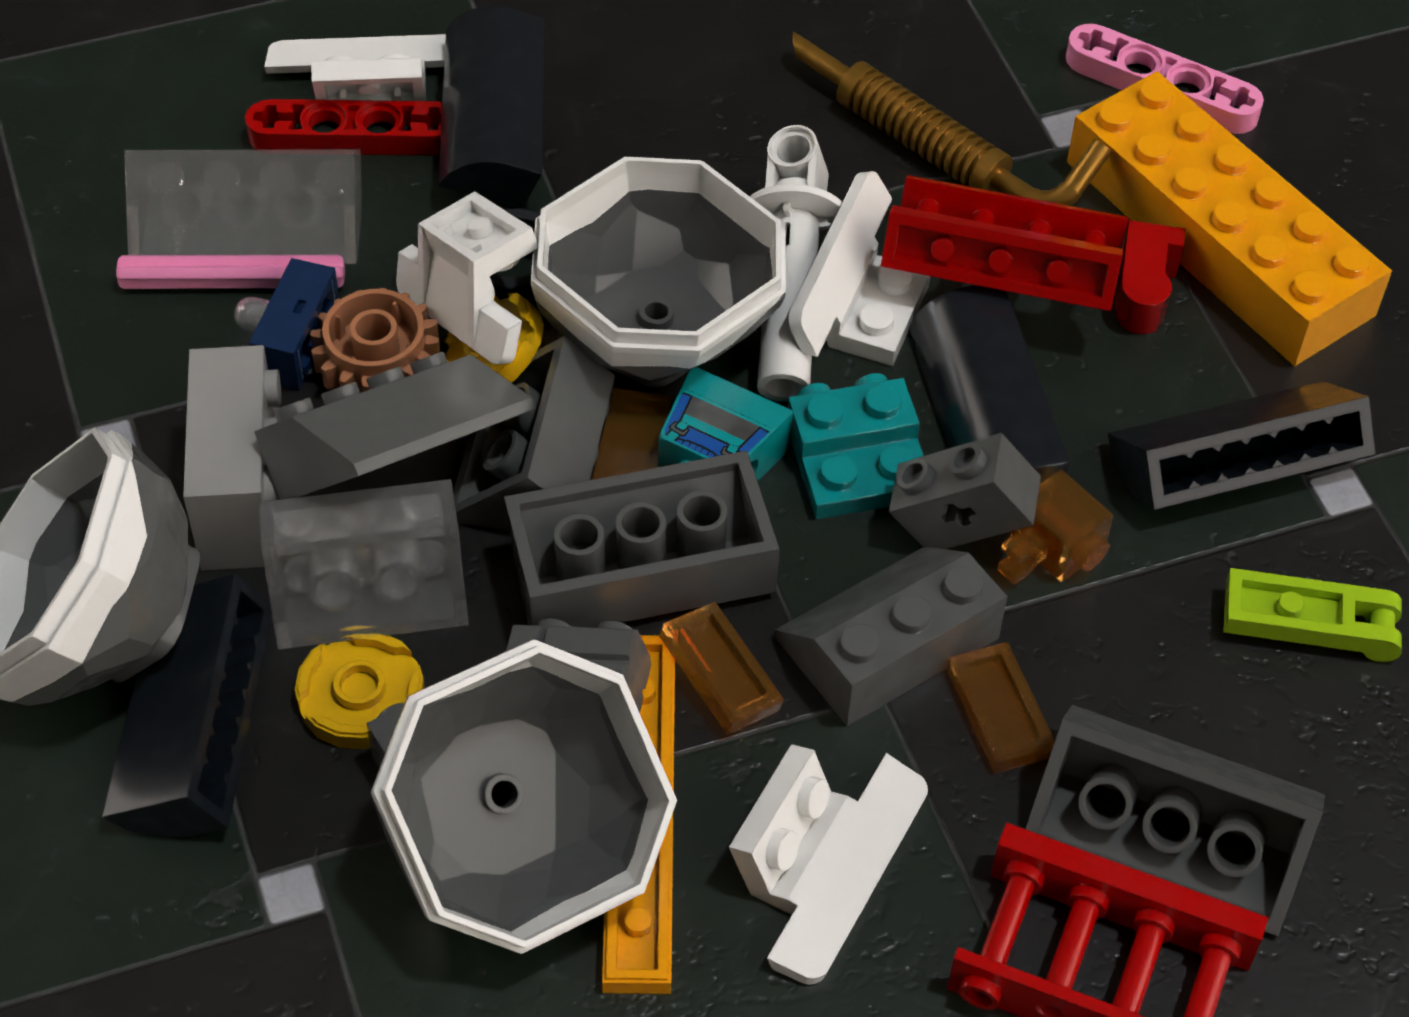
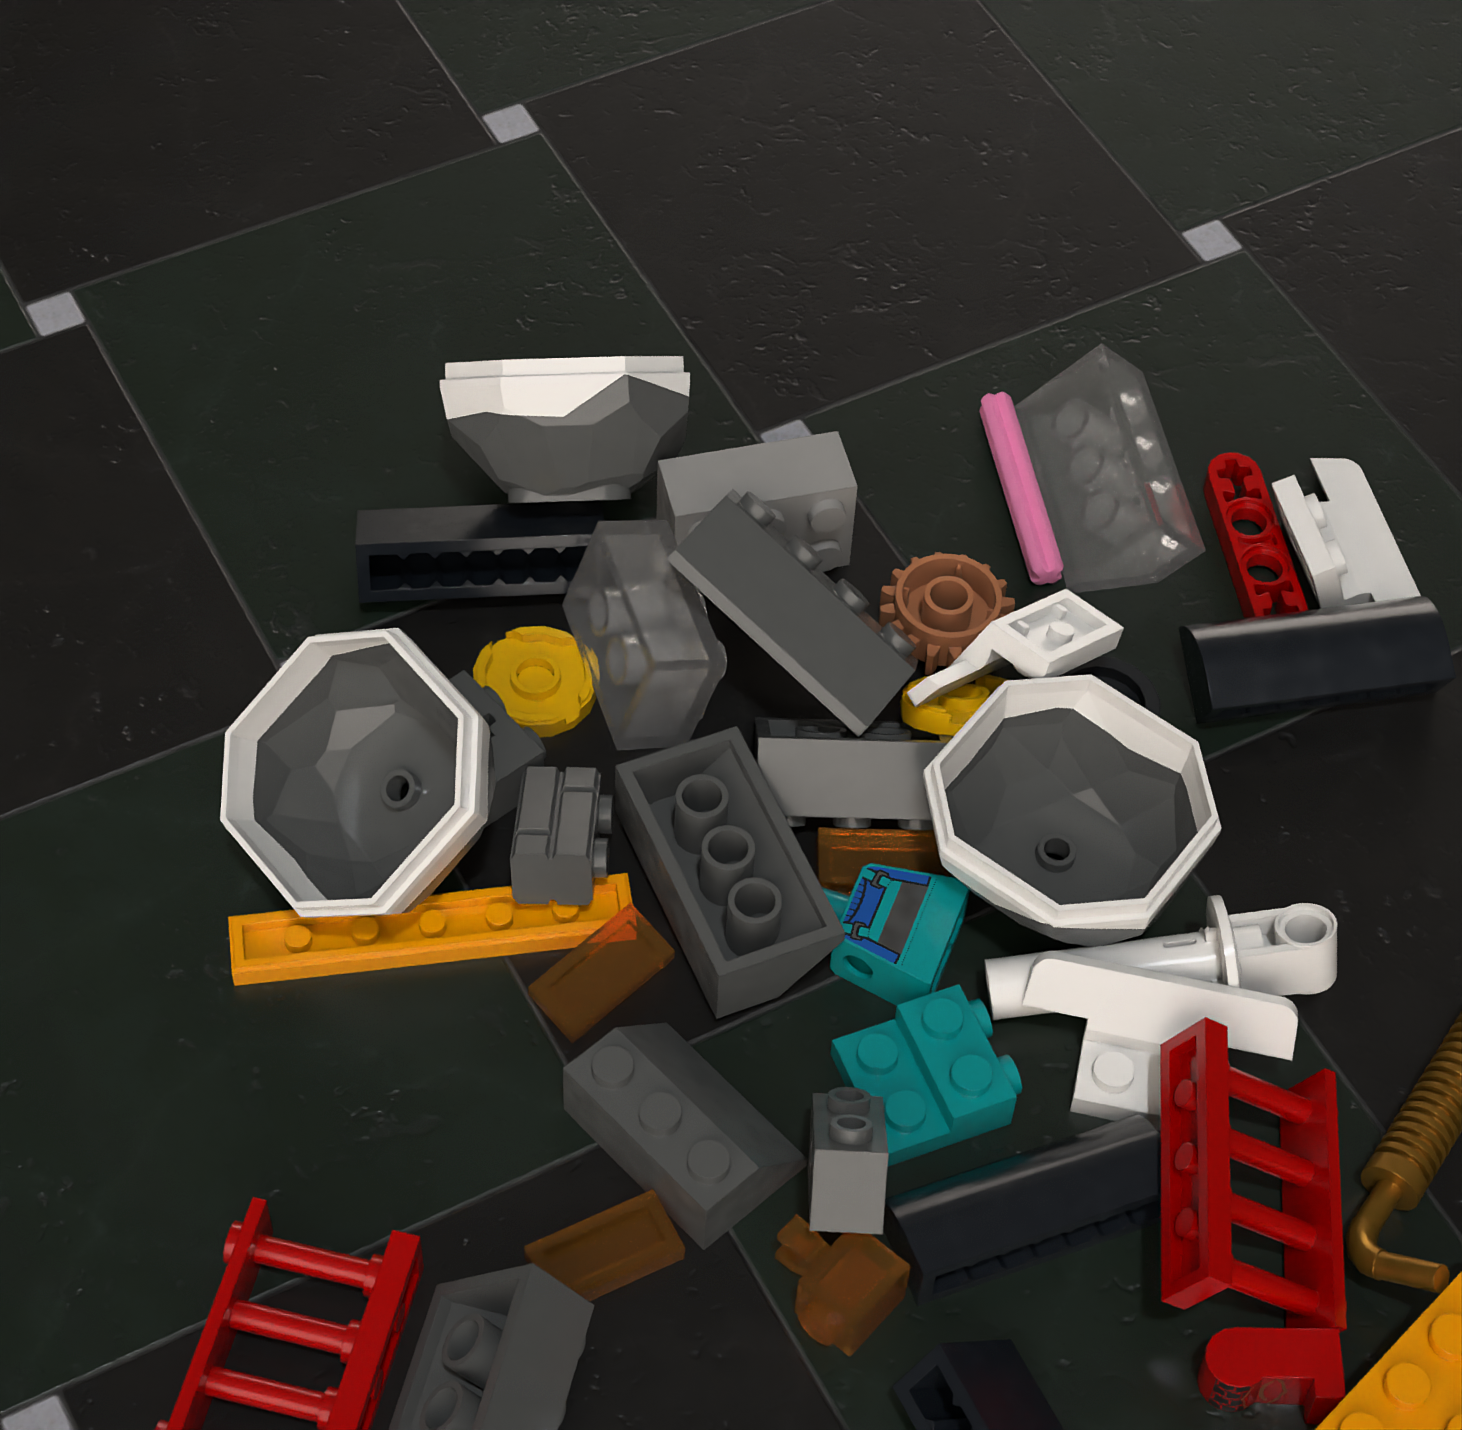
camera: 80 degrees right, 0 degrees up
dark blue piece [234,258,339,391] -> none
white plate [729,744,928,985] -> none

